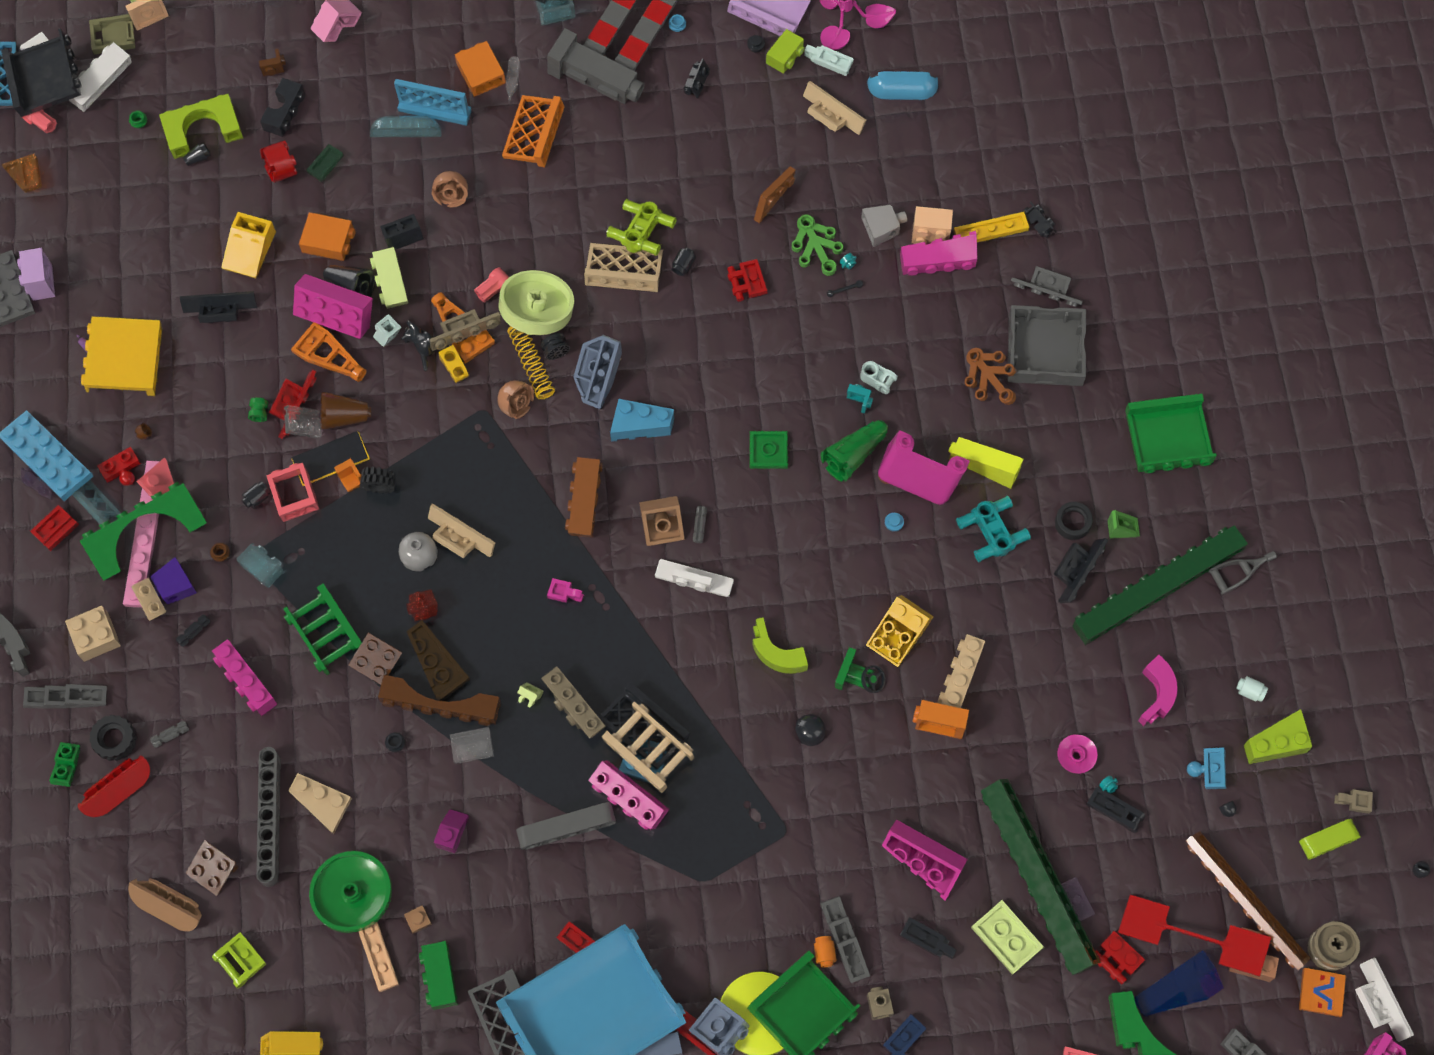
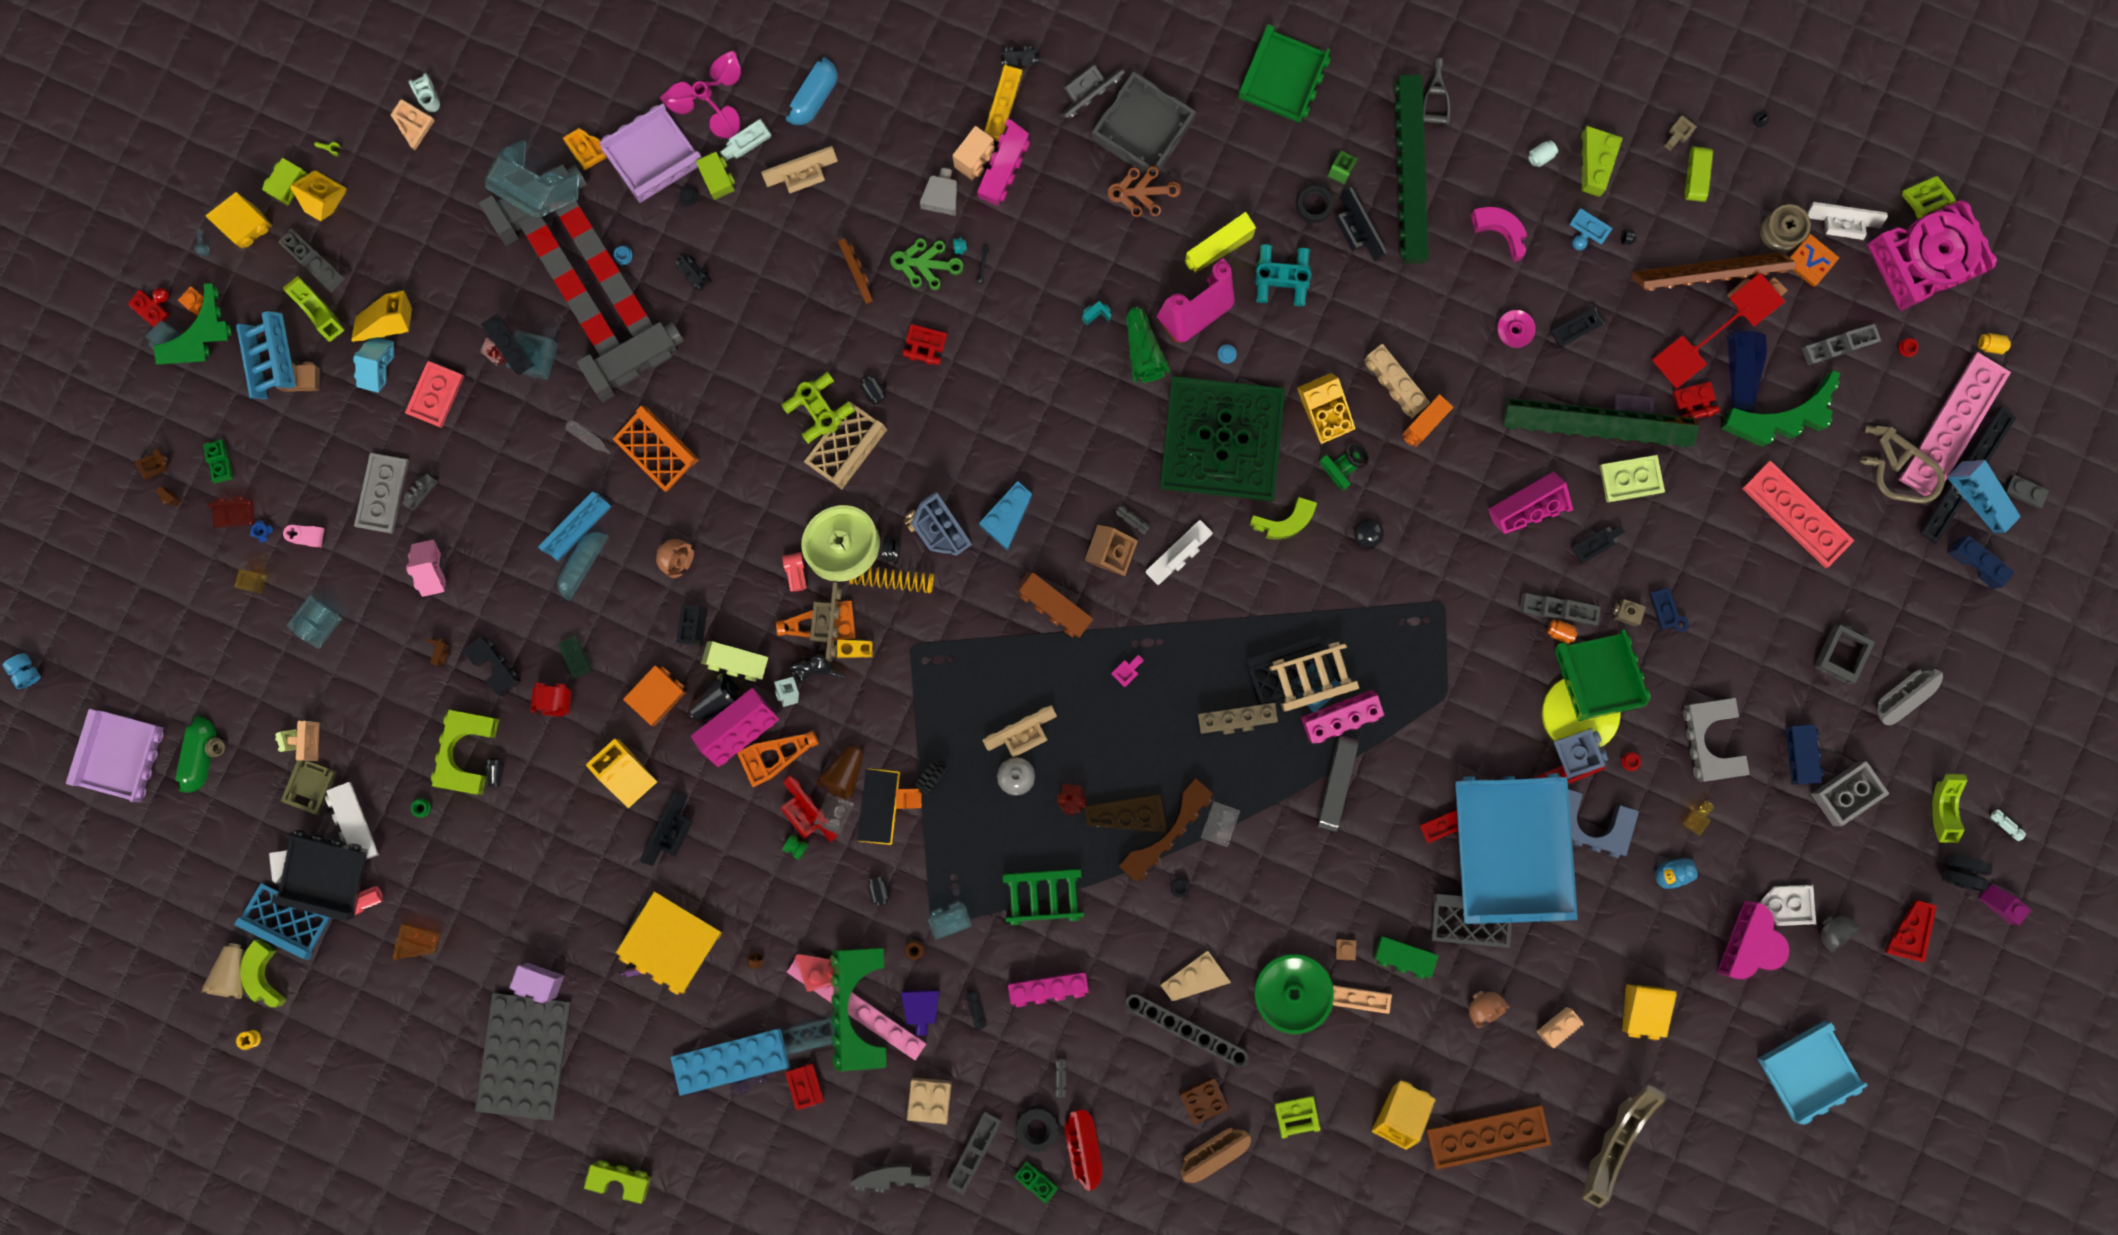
camera: 60 degrees left, 15 degrees up
red plate [97,447,141,486] -> none
tan hinge [131,578,166,621] -> none
coral window [266,463,320,522] -> none
reddish brown hinge [348,632,402,685] -> none
magenta slope [434,809,469,853] -> none
orange brick [454,41,506,97] -> none
nougat cylinder [498,380,534,419] -> none
yellowish green tile [517,682,544,708] -> none
green tile [750,431,788,469] -> none
light aqua piece [860,361,898,394] -> none
teal plate [1099,776,1118,794] -> none
none -> dark green plate [1160,376,1285,502]

